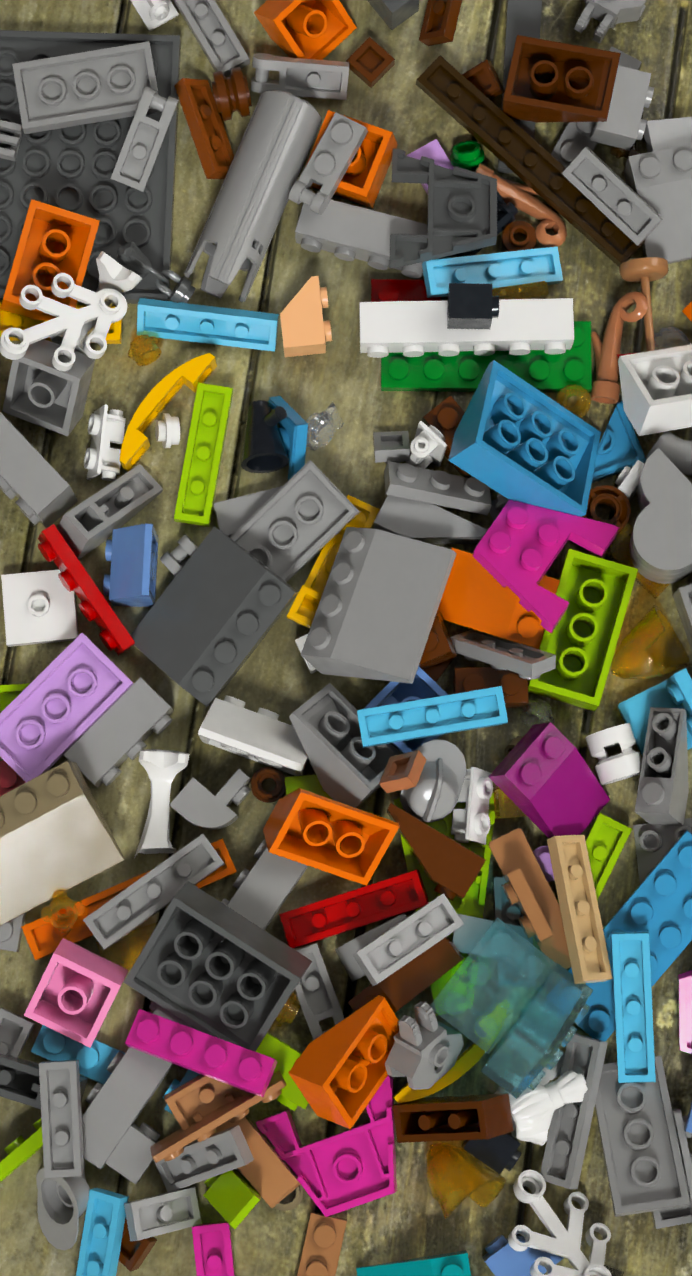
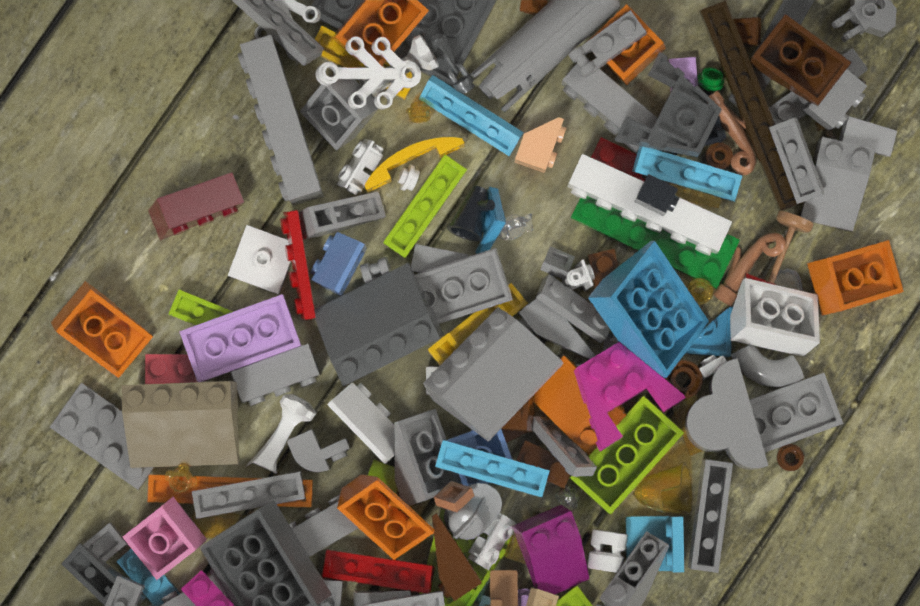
camera: 25 degrees right, 5 degrees up
reddish brown plate [251,767,286,803] -> none

